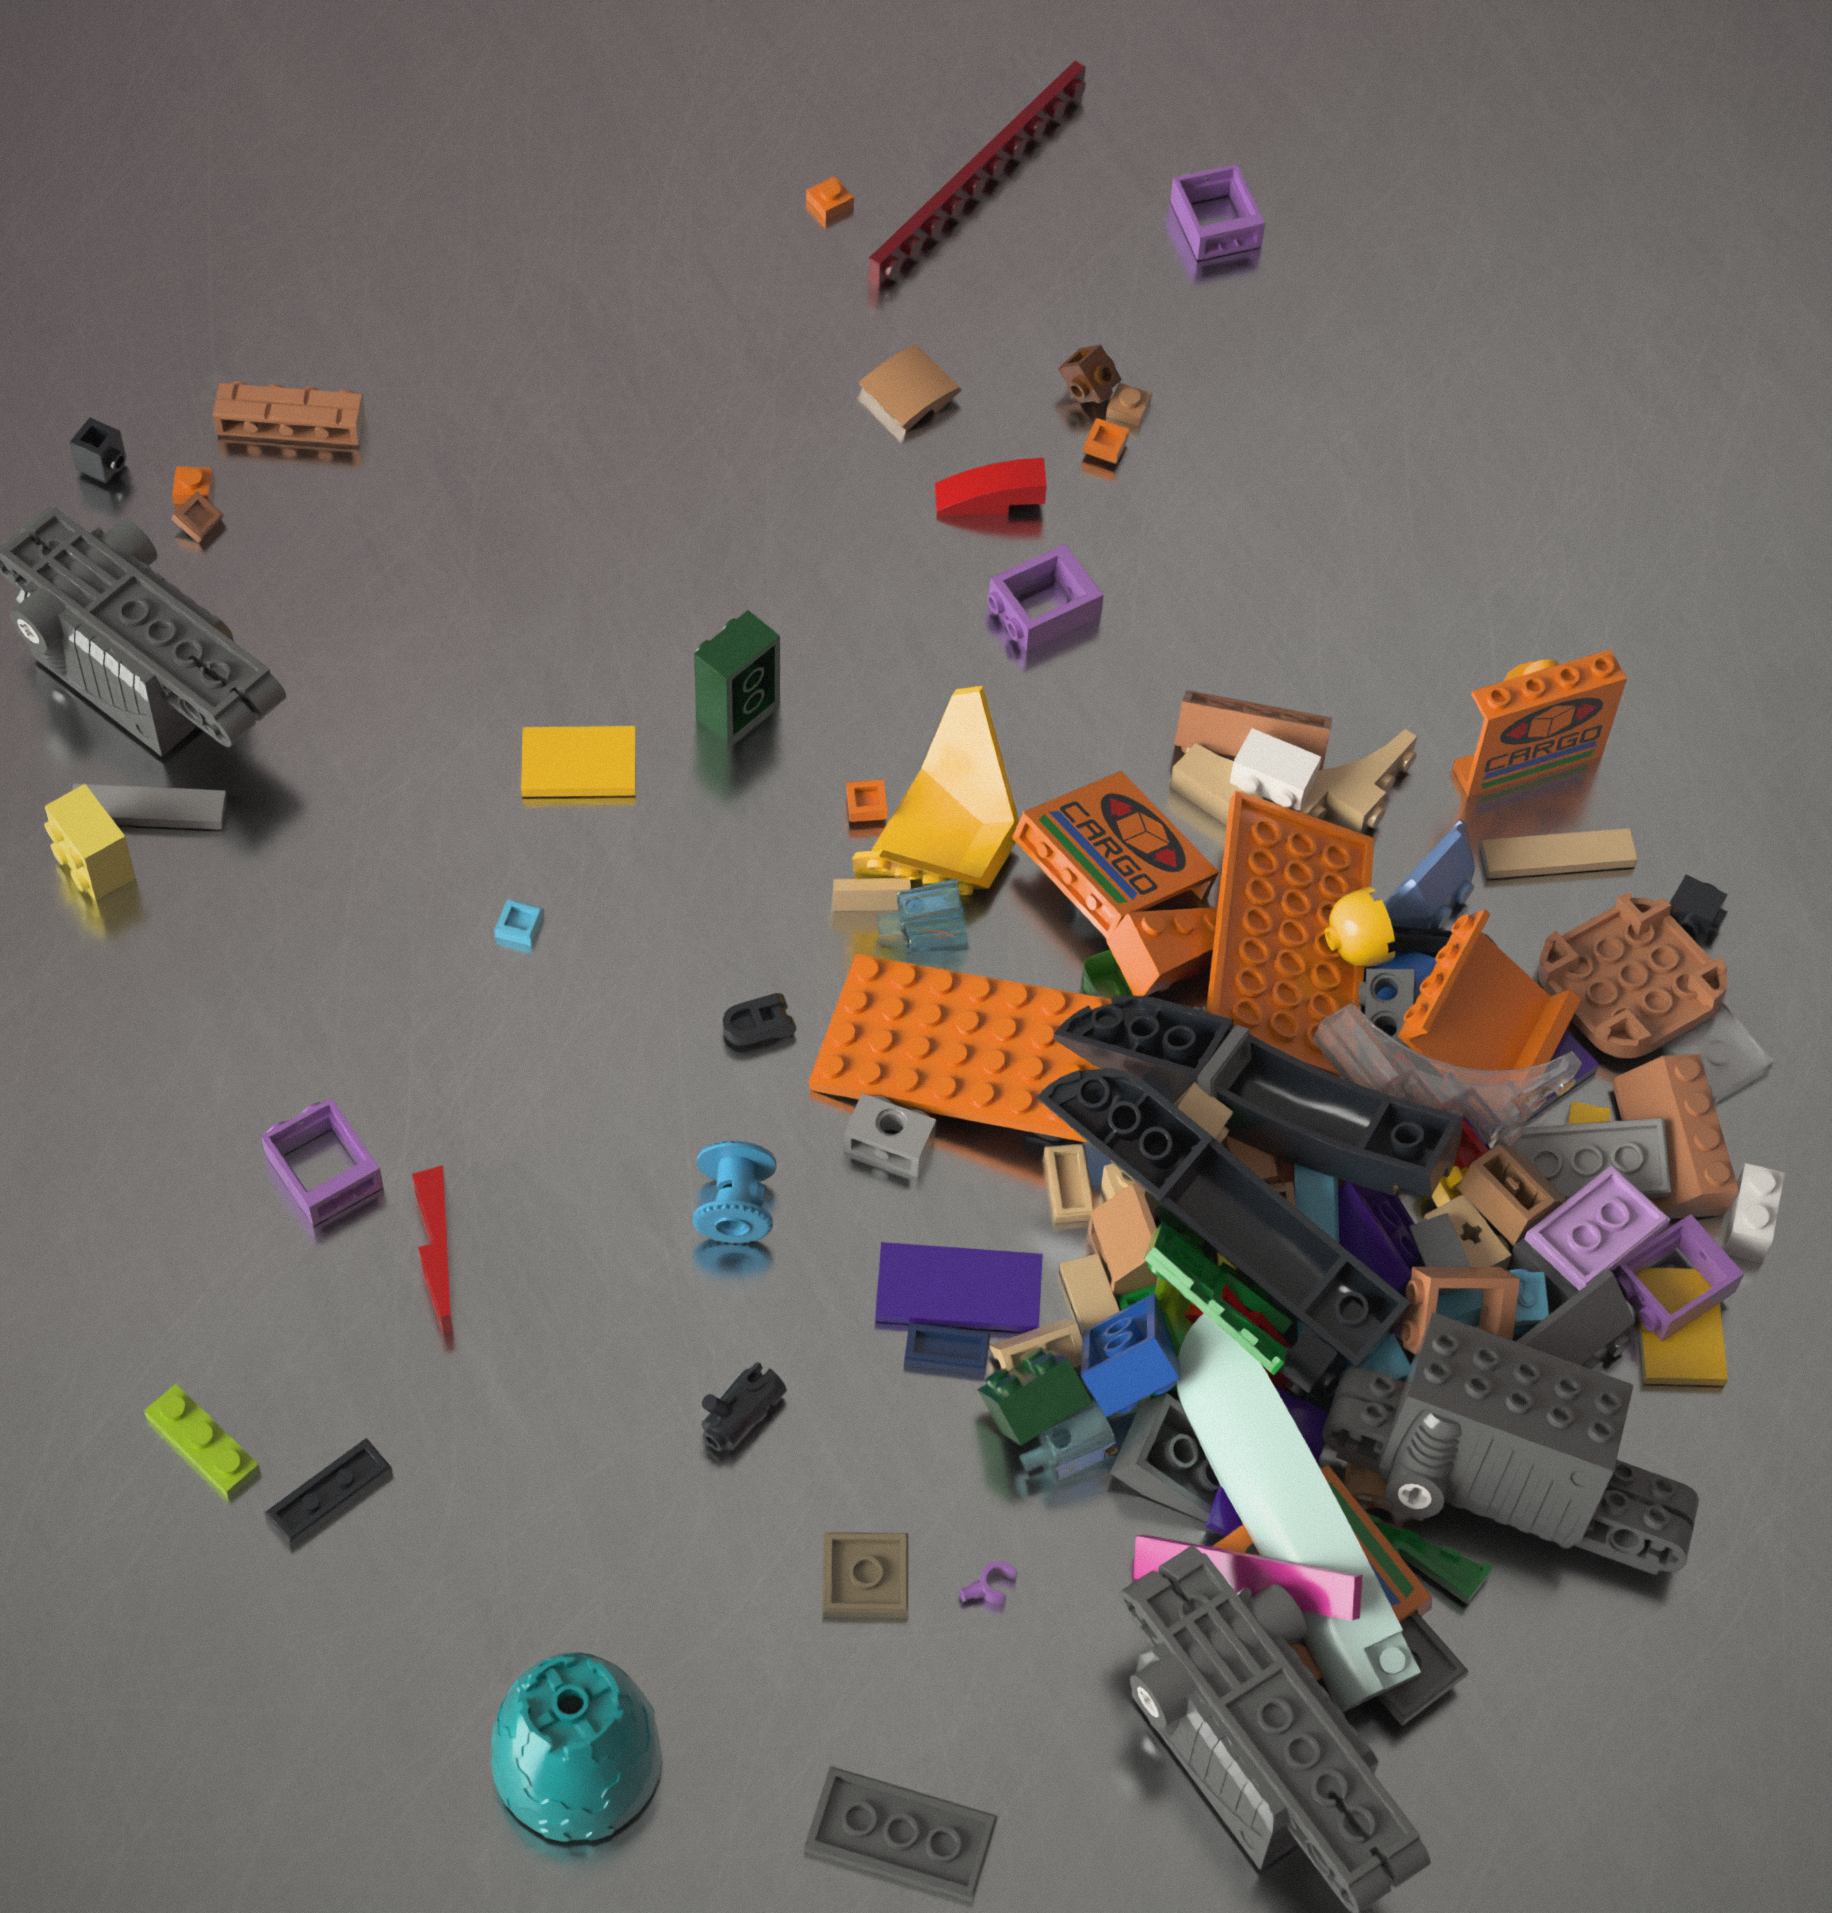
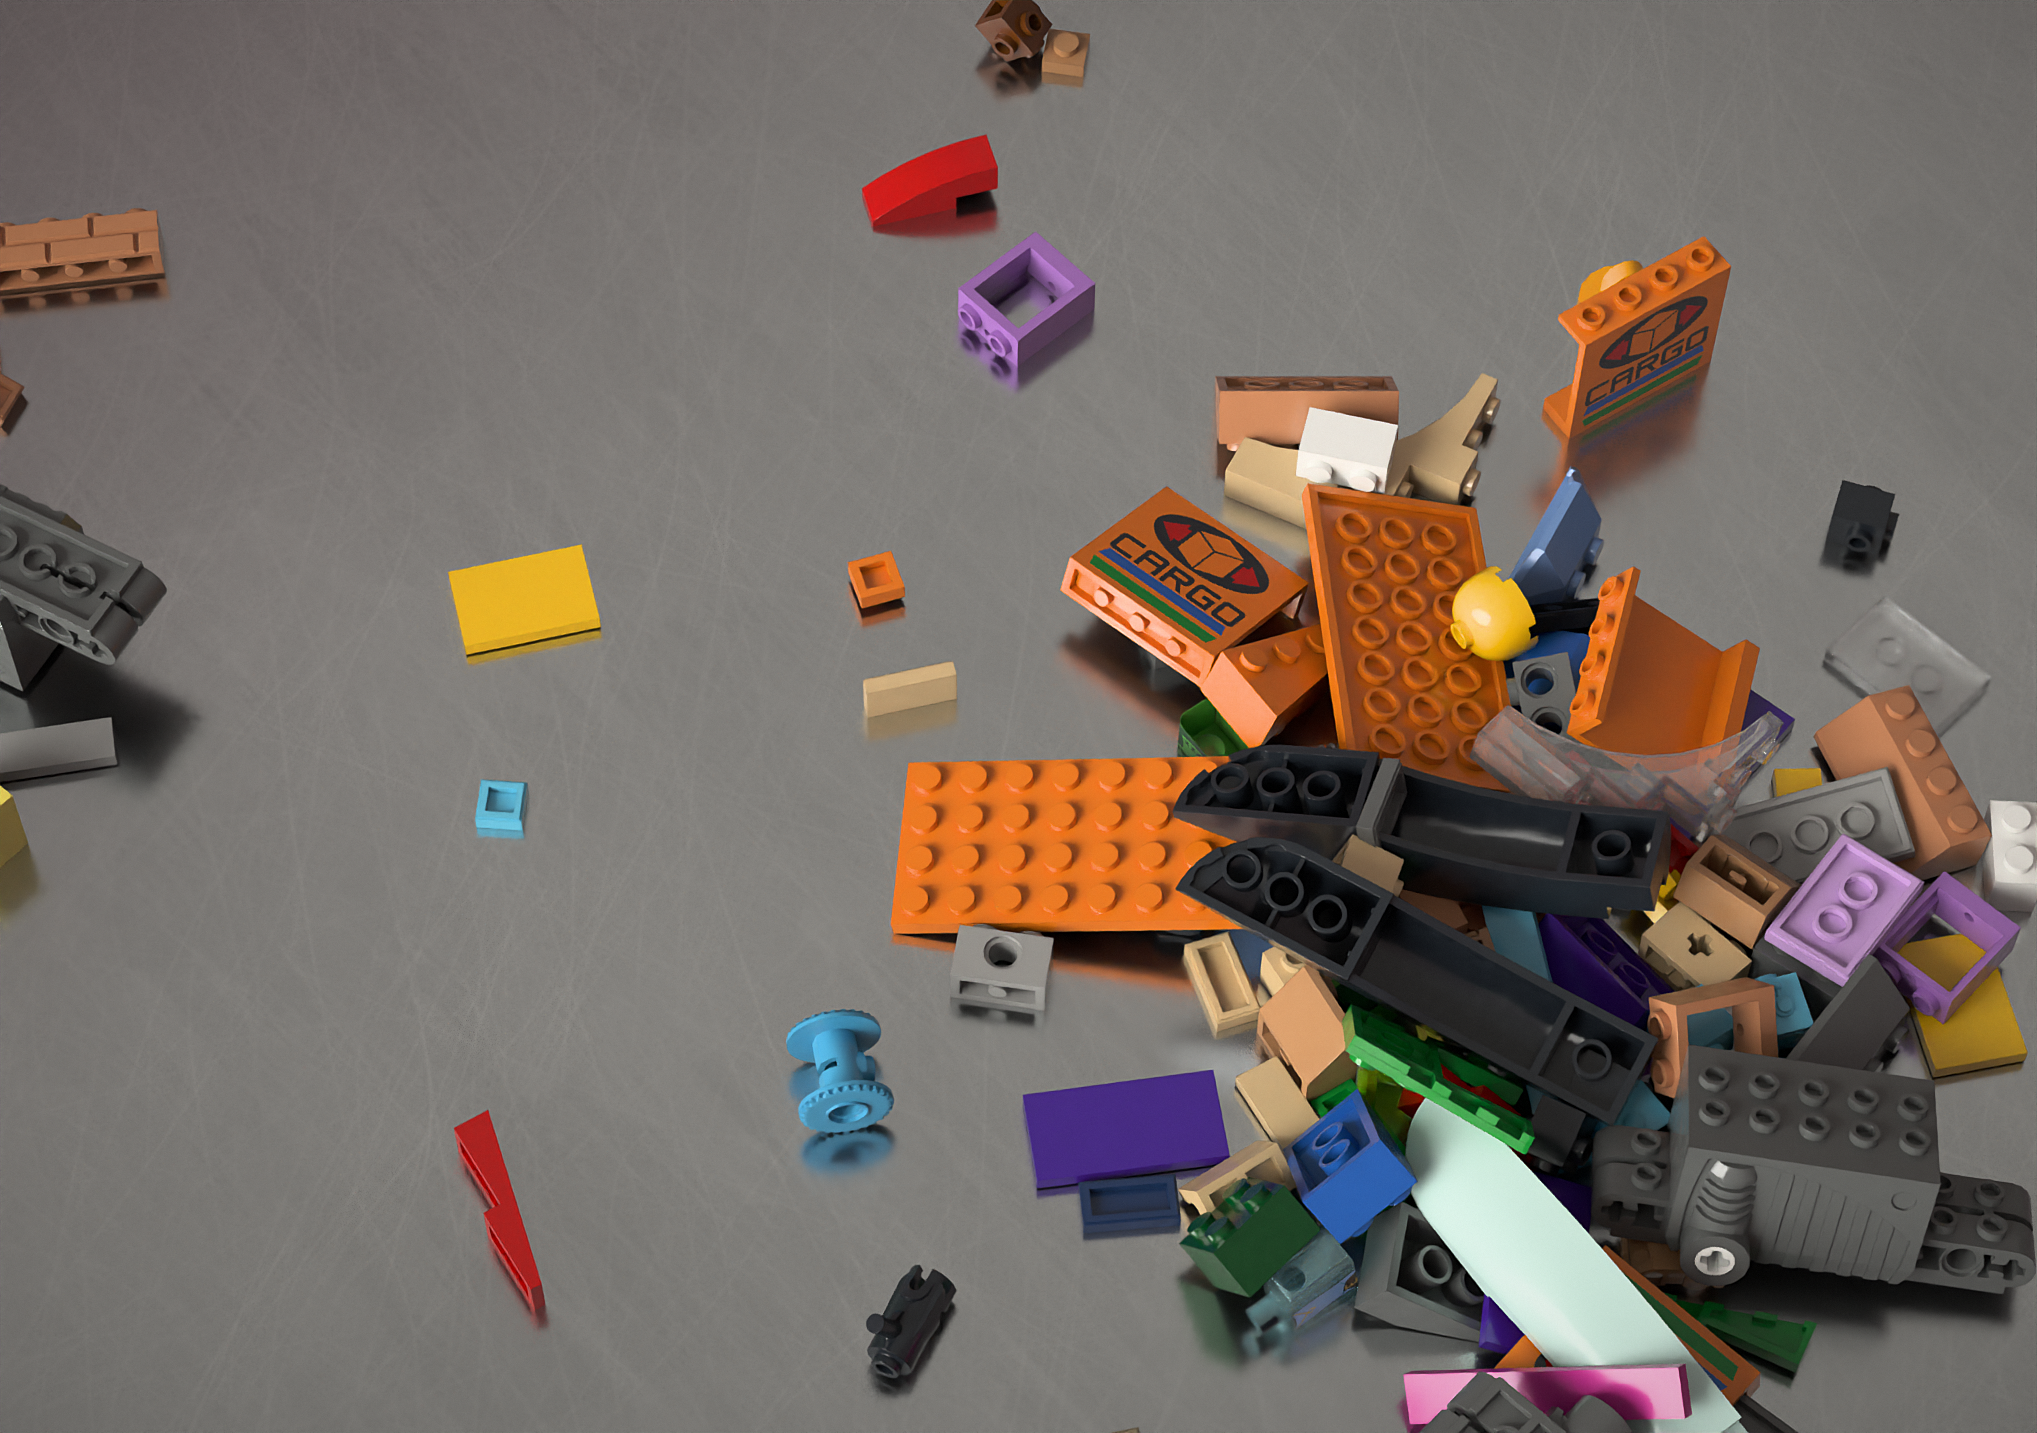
camera: 10 degrees left, 0 degrees up
medium lavender window [261,1097,383,1226] -> none
dark green brick [694,610,780,745] -> none
black plate [723,993,797,1045] -> none
yellow piece [852,686,1019,895] -> none
medium nougat slope [859,344,962,432] -> none
clear light blue torso [877,879,969,953] -> none
orange plate [1083,418,1130,463] -> none
dark grey slope [1409,1213,1470,1297] -> none
tan tile [1480,828,1638,879] -> none
nougat tile [1538,892,1728,1058] -> none

